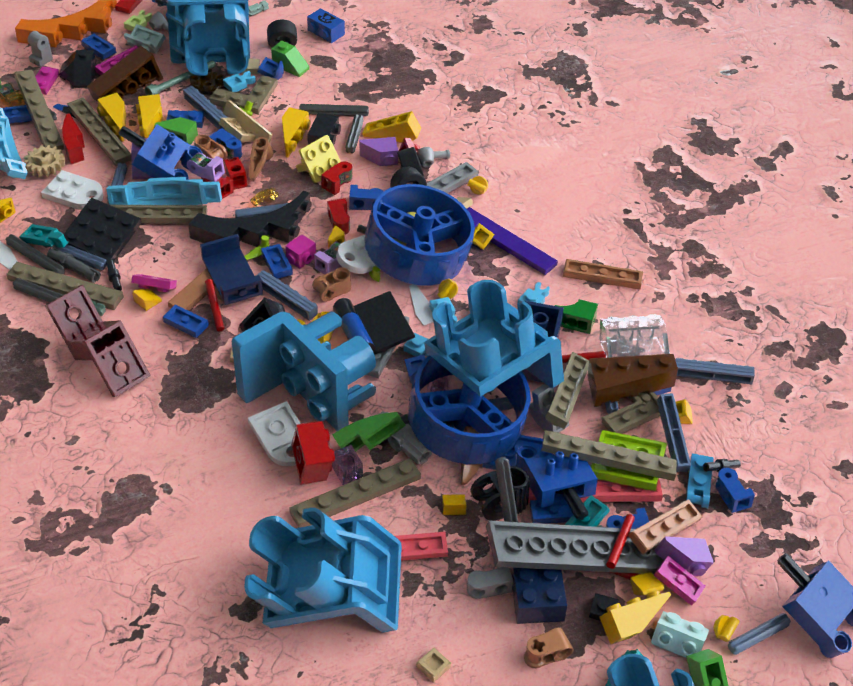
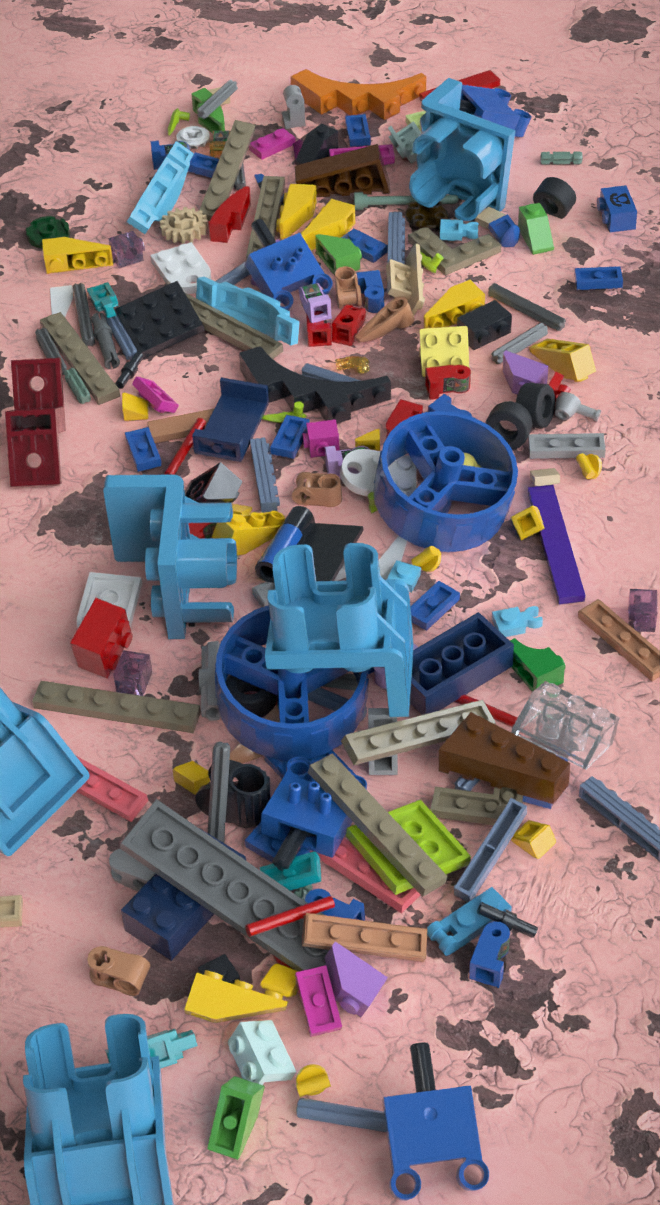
camera: 45 degrees right, 0 degrees up
bright green slope [332,412,406,457] -> none
none -> clear purple brick [108,231,145,268]
none -> blue plate [574,266,623,290]
none -> clear purple brick [628,589,658,632]

